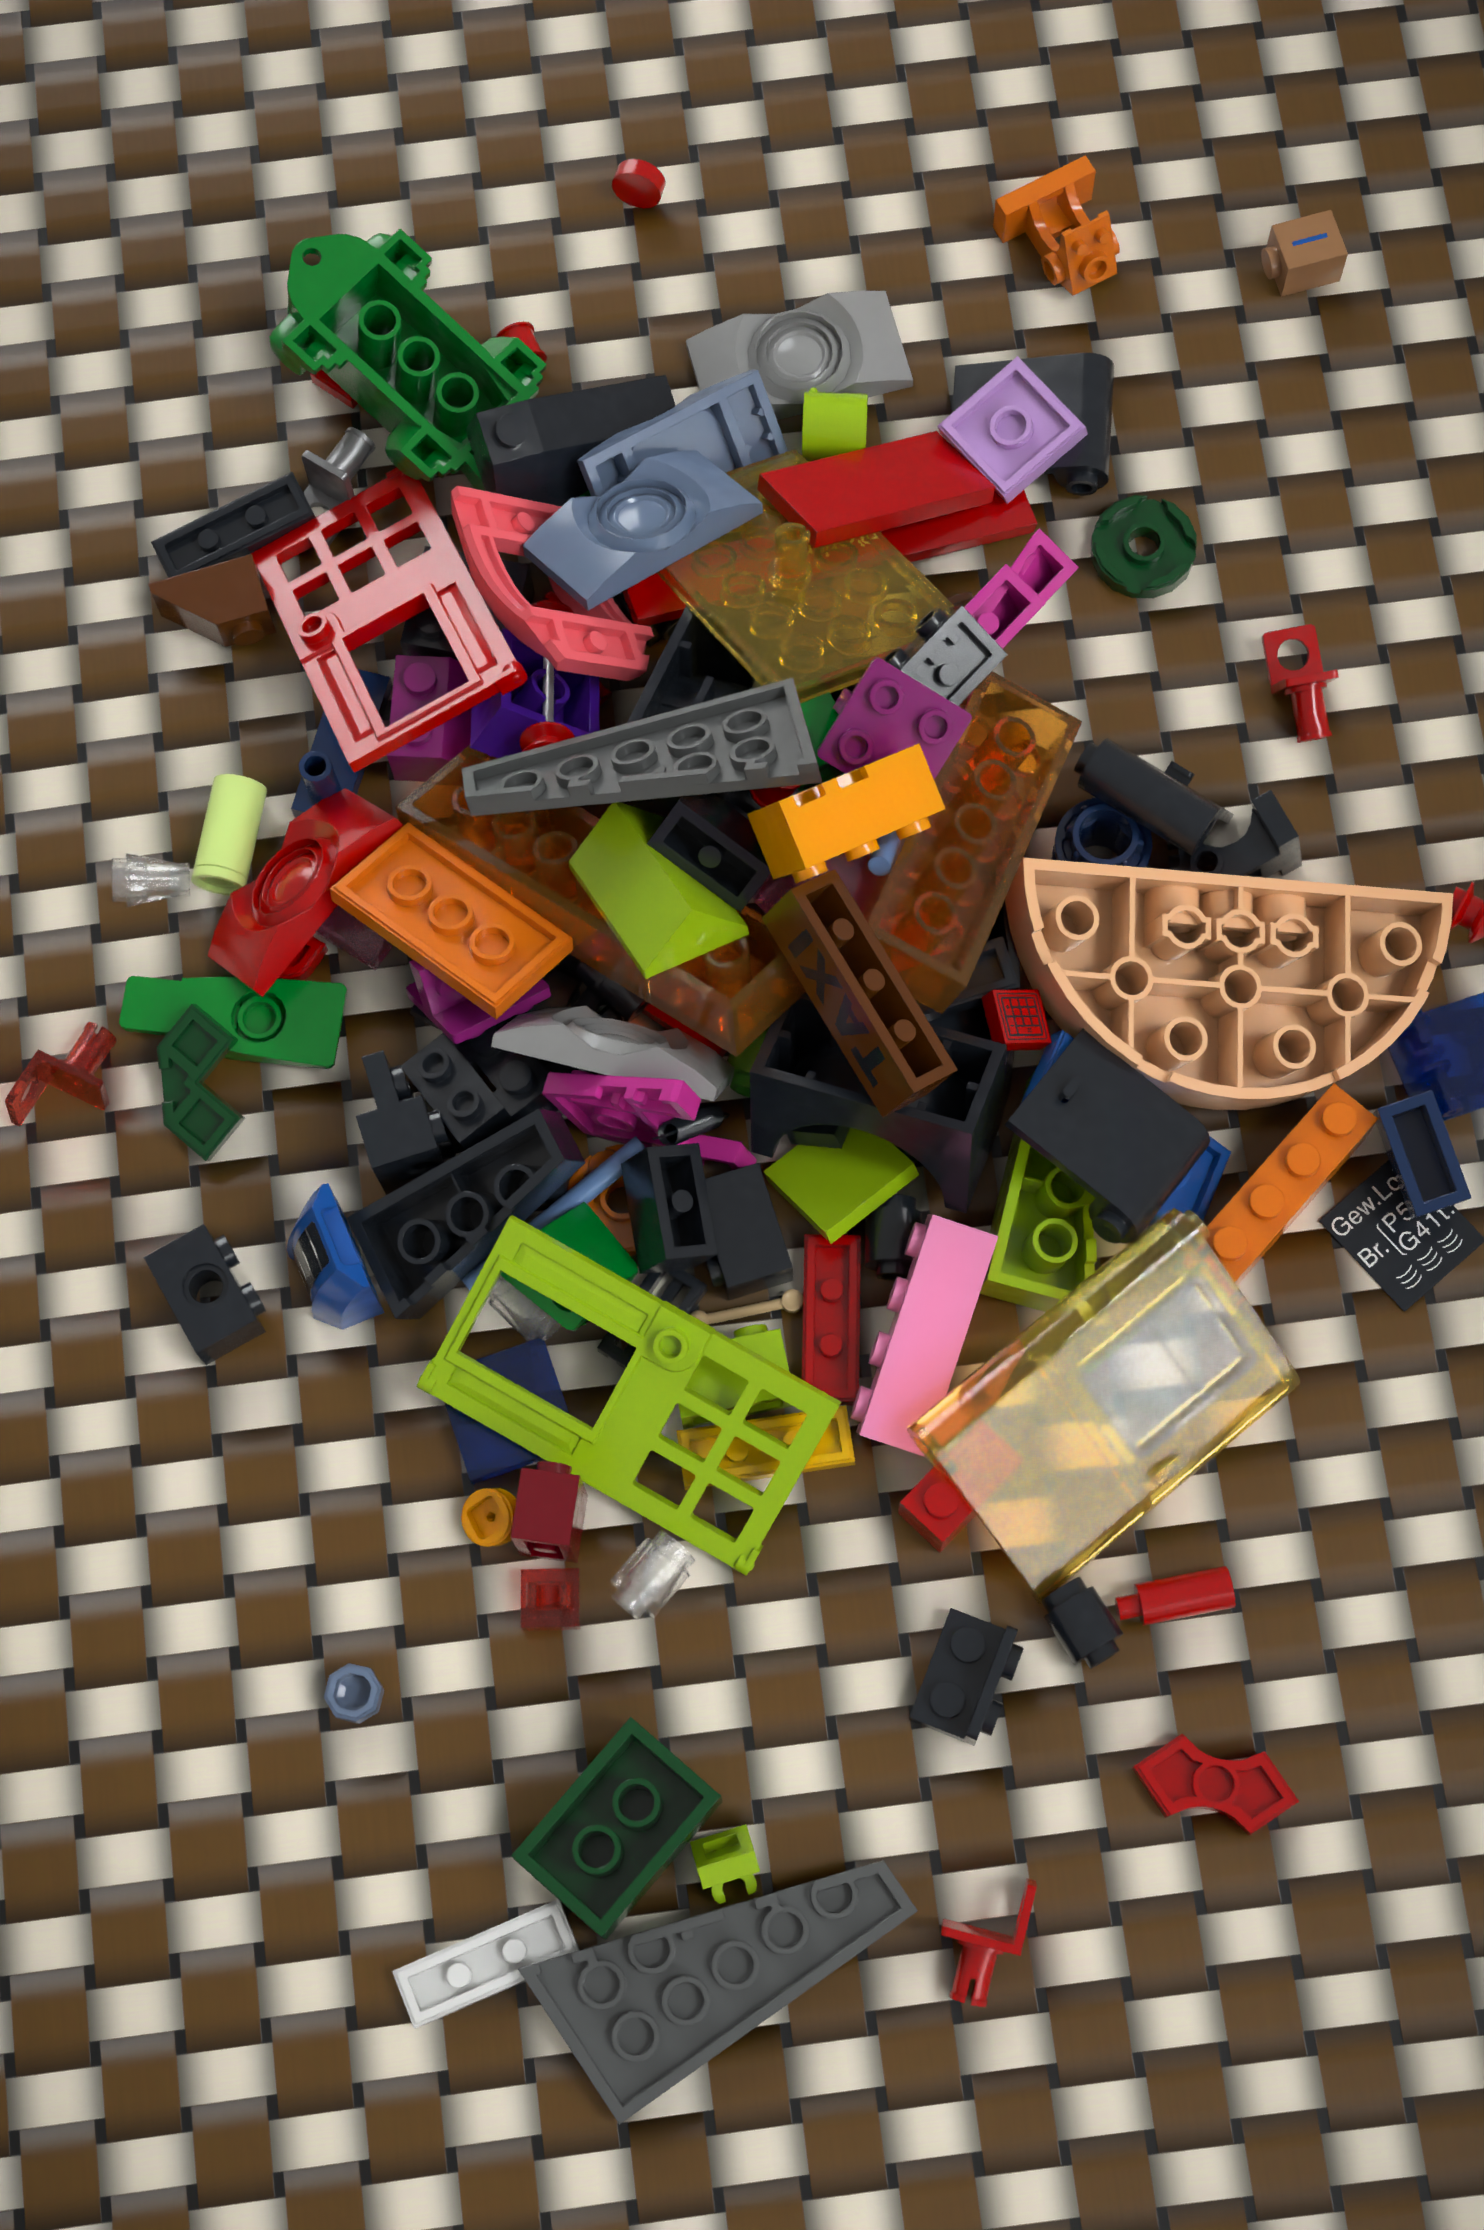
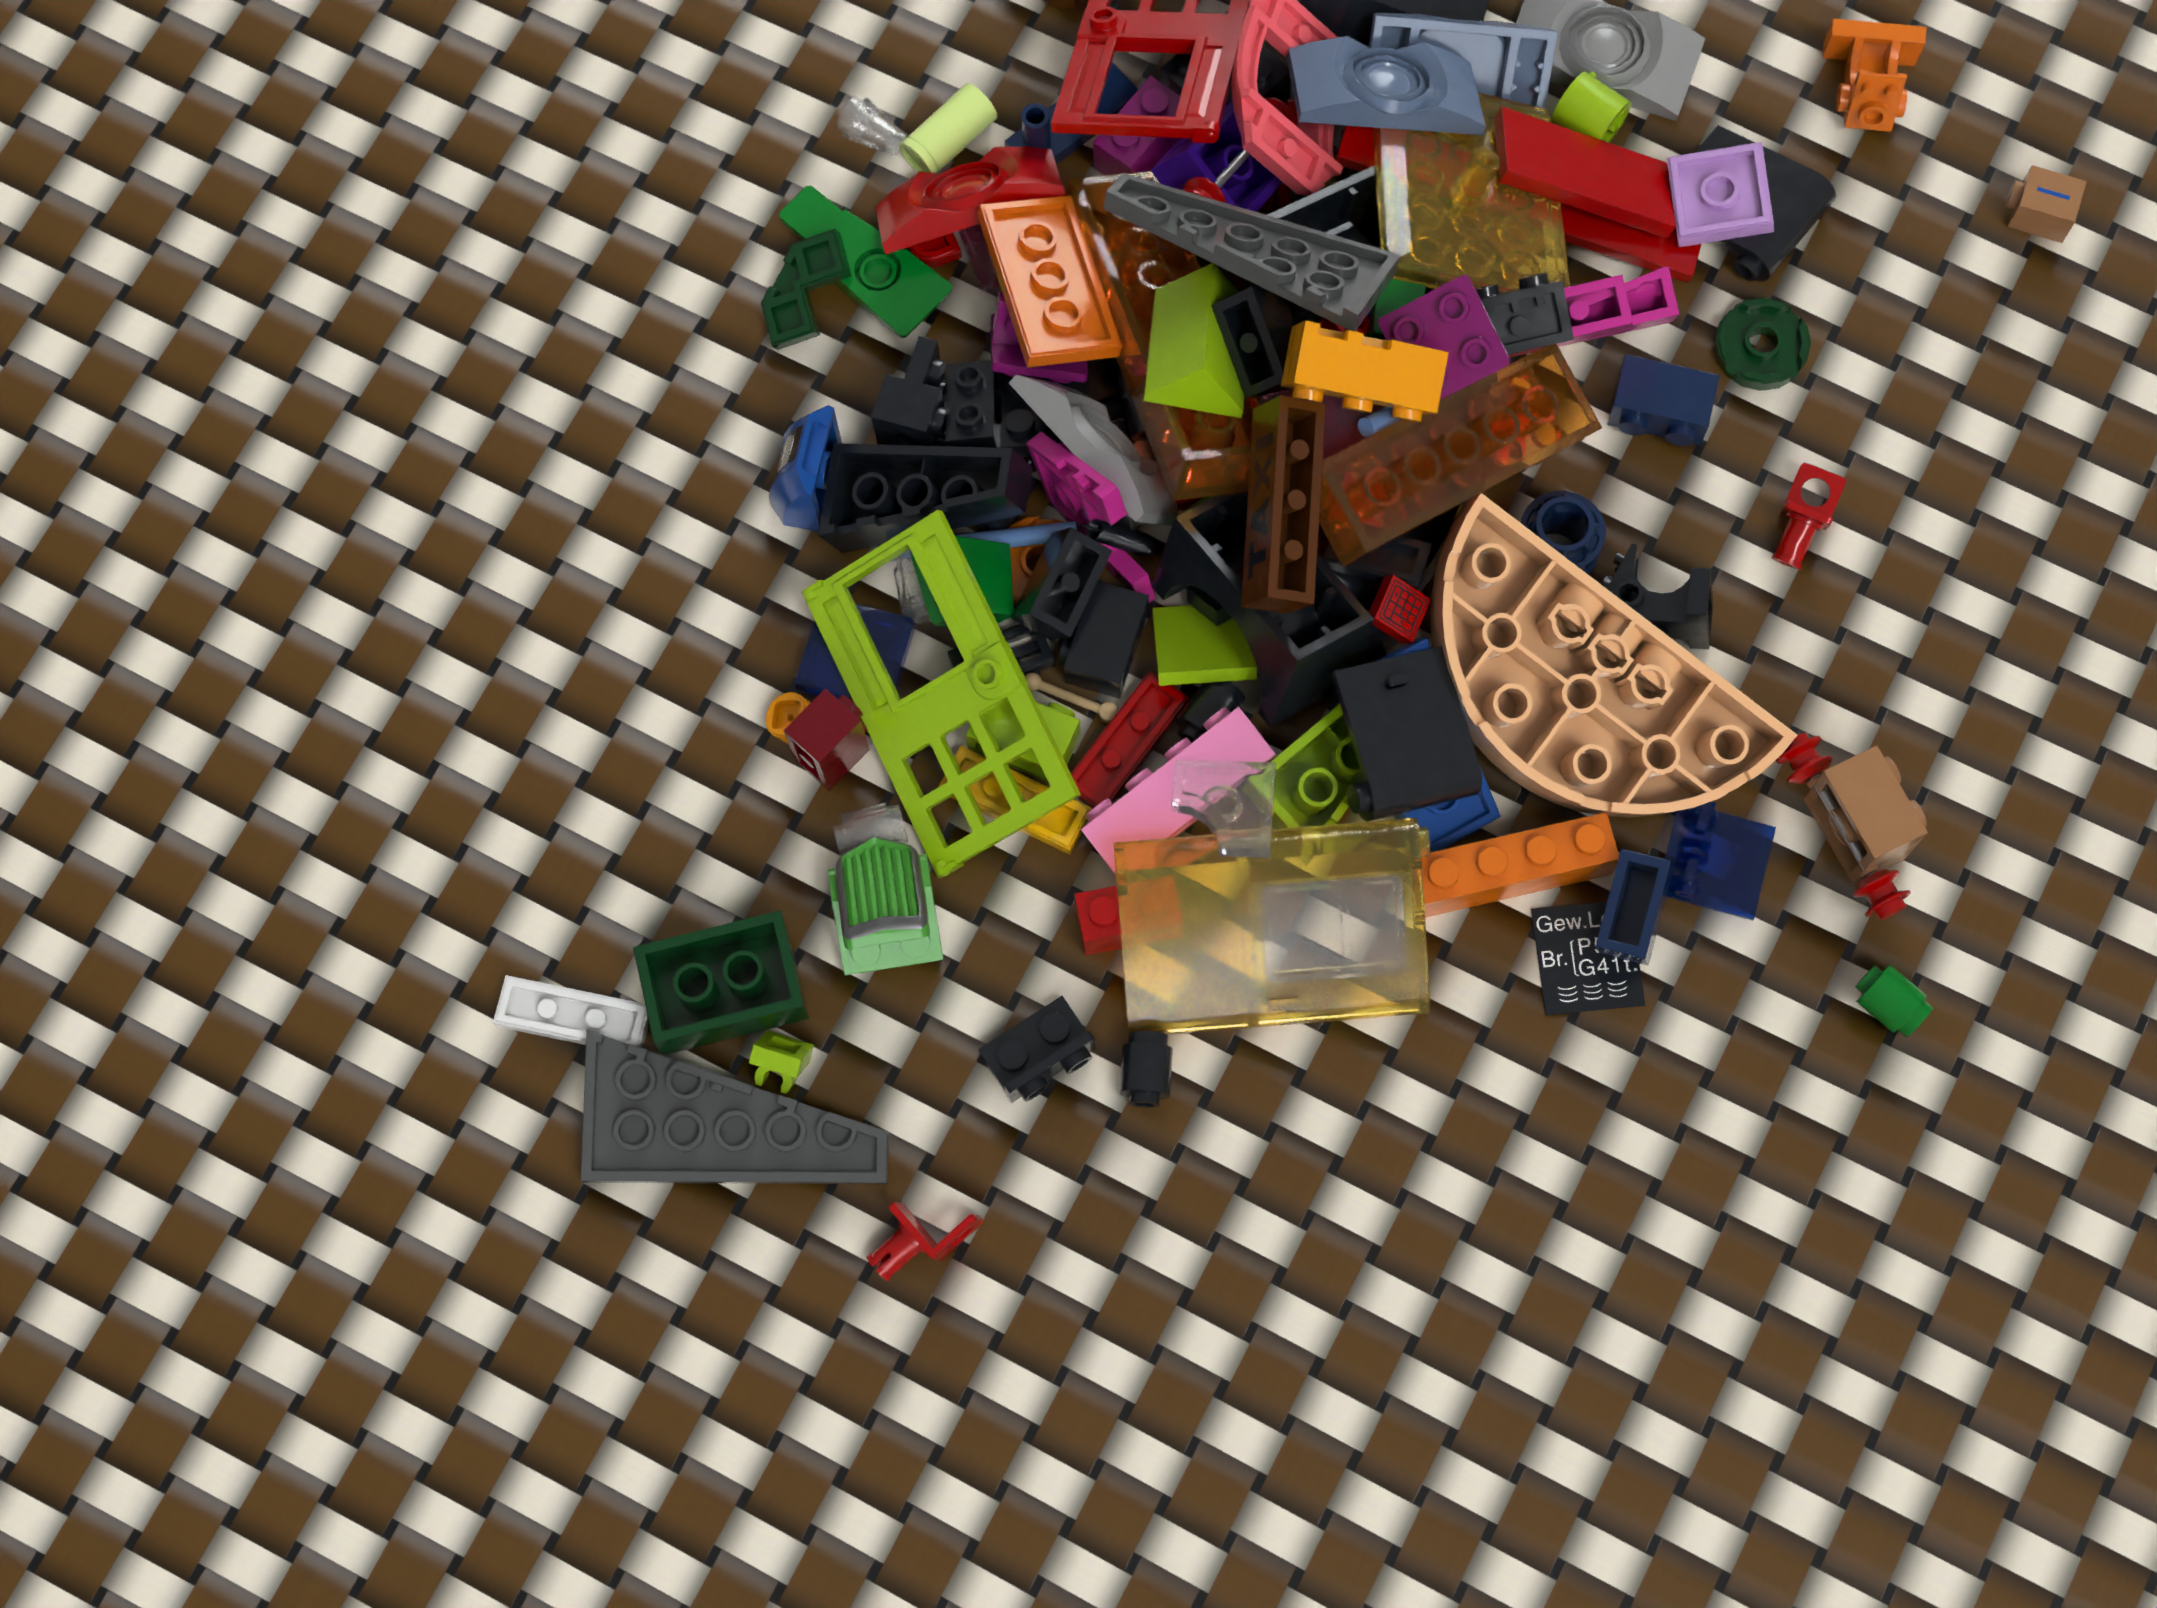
camera: 35 degrees right, 0 degrees up
clear red bracket [5,1022,117,1126] -> none
black brick [144,1224,266,1365] -> none
sand blue tile [324,1663,384,1724] -> none
clear red tile [521,1568,581,1631] -> none
black door [1074,738,1234,856] -> none
red cylinder [1115,1566,1236,1626] -> none
red tile [1132,1734,1299,1836] -> none
none -> bright green piece [828,836,943,976]
none -> clear tile [1171,760,1276,858]
none -> dark blue brick [1607,354,1720,446]

